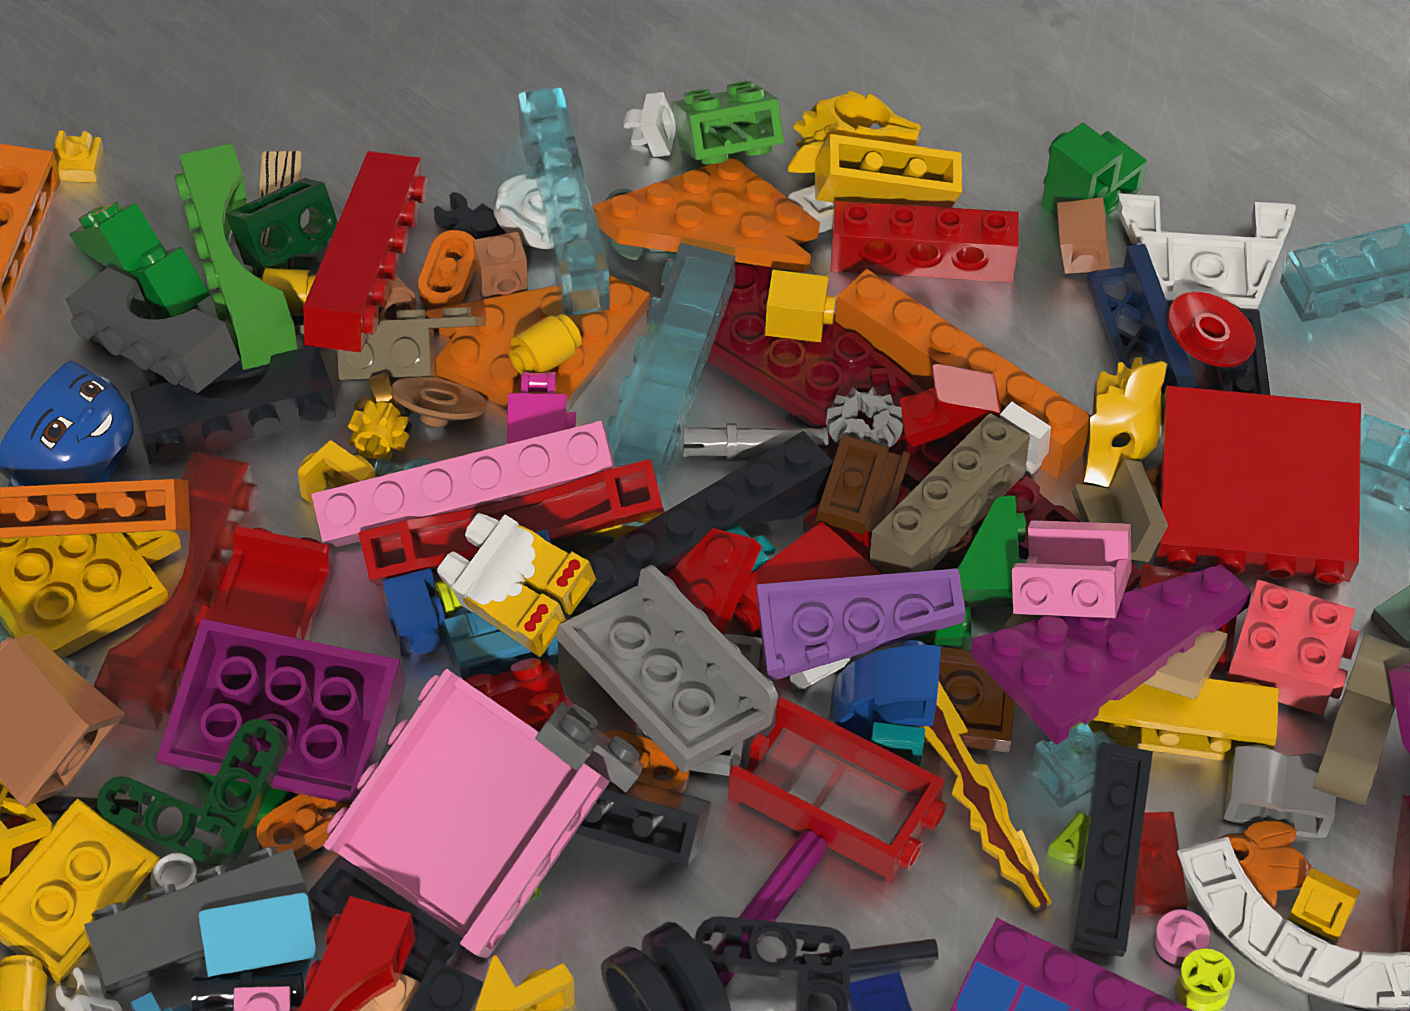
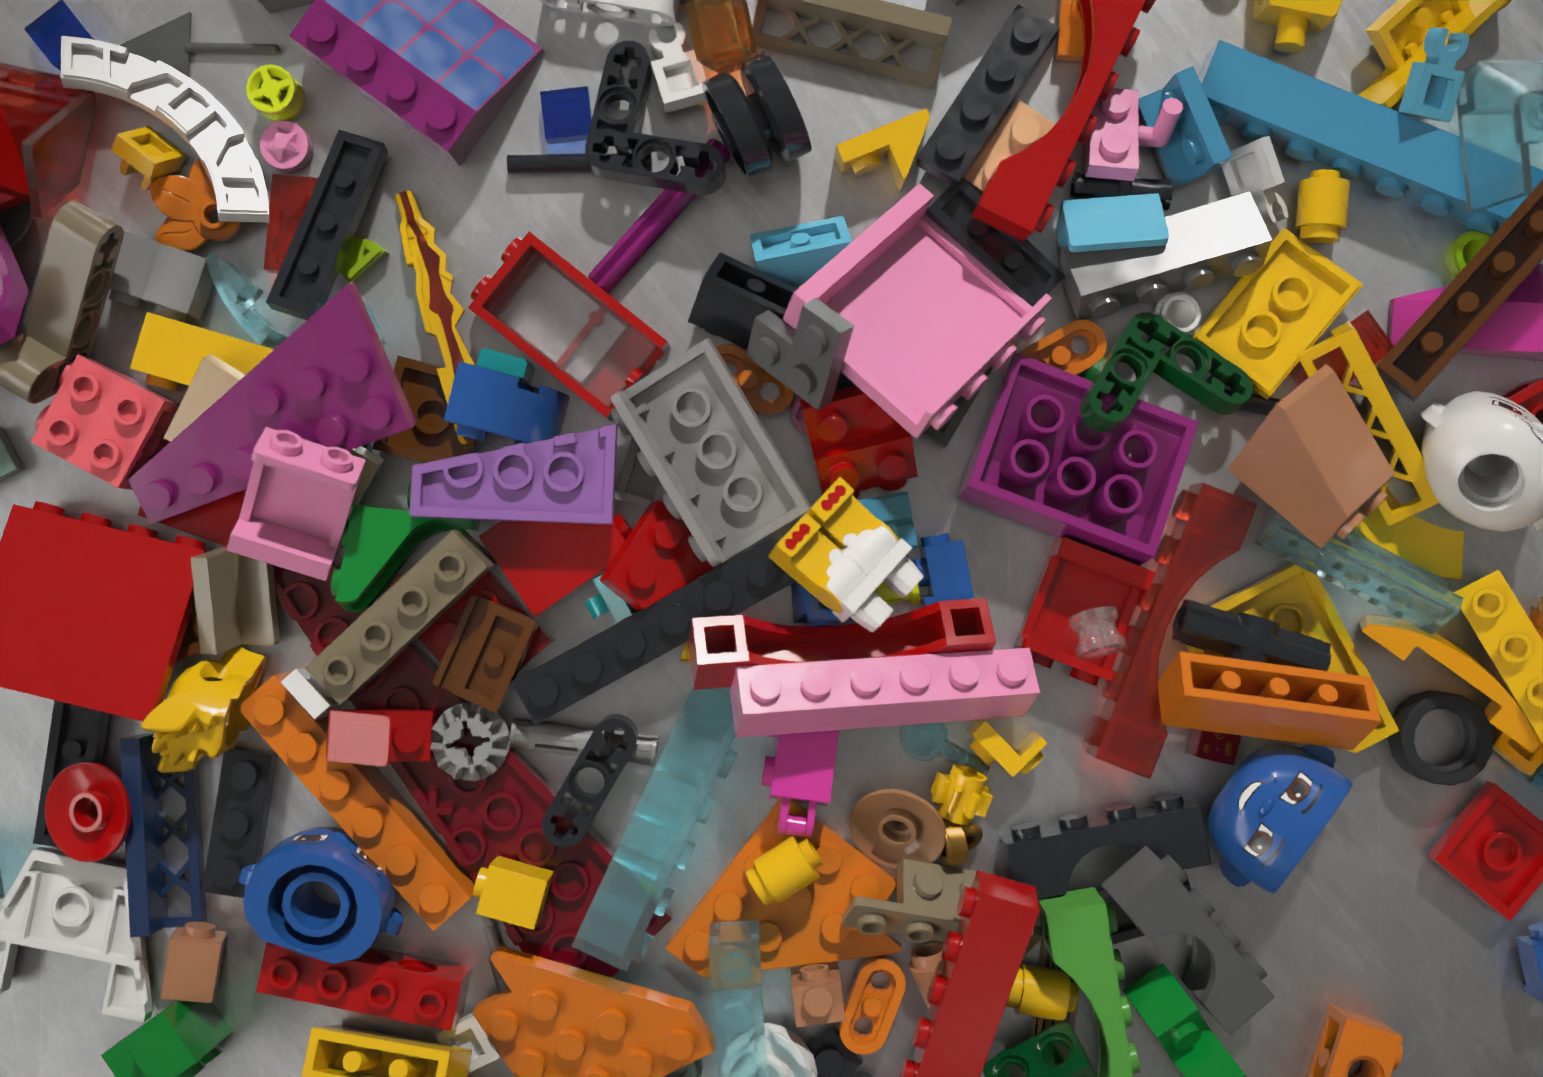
camera: 170 degrees left, 35 degrees up
none -> black plate [202,746,278,898]
none -> clear light blue slope [205,251,288,349]
none -> blue piece [238,826,404,964]
none -> black beam [542,714,639,847]
none -> medium azure panel [749,216,852,288]
none -> clear wheel [1068,606,1127,659]
none -> black piece [1172,599,1332,671]

